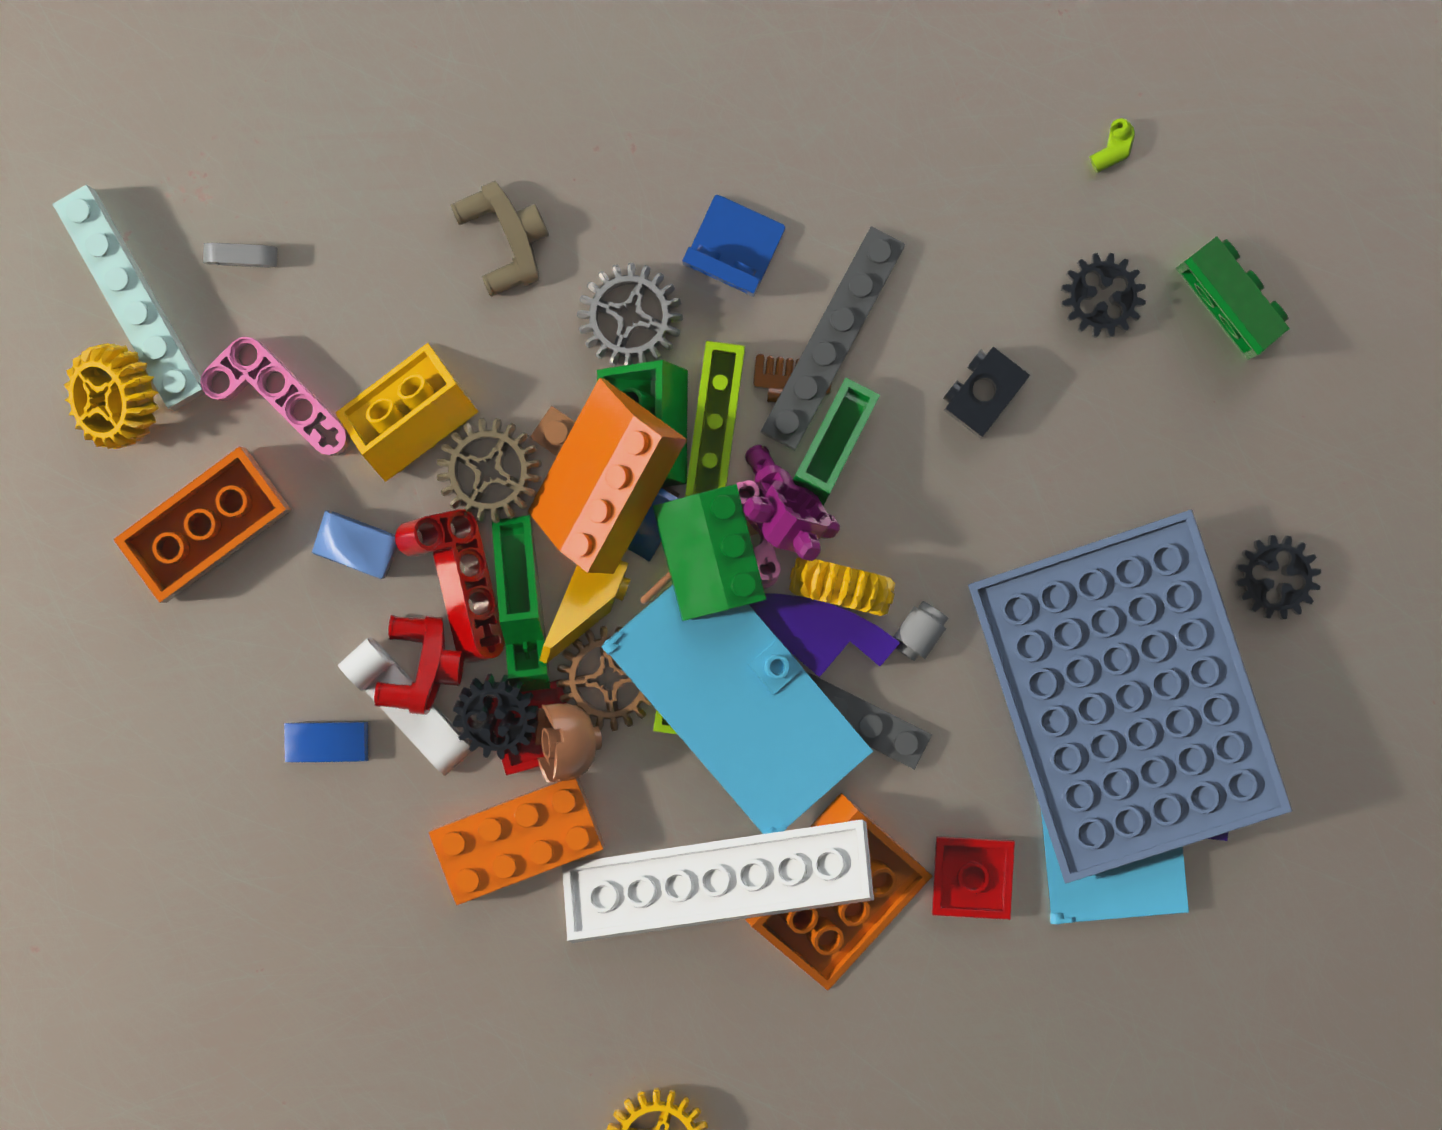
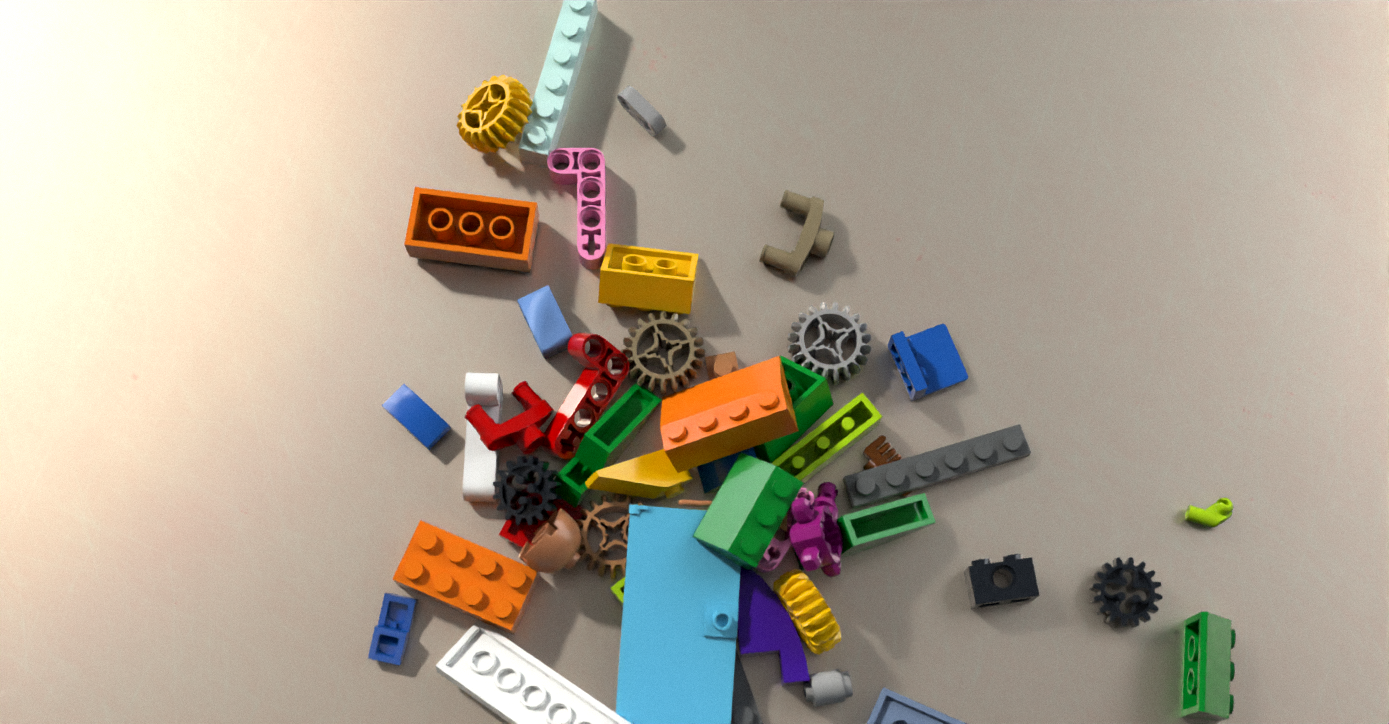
camera: 40 degrees right, 15 degrees down
none -> blue slope [368,592,418,665]

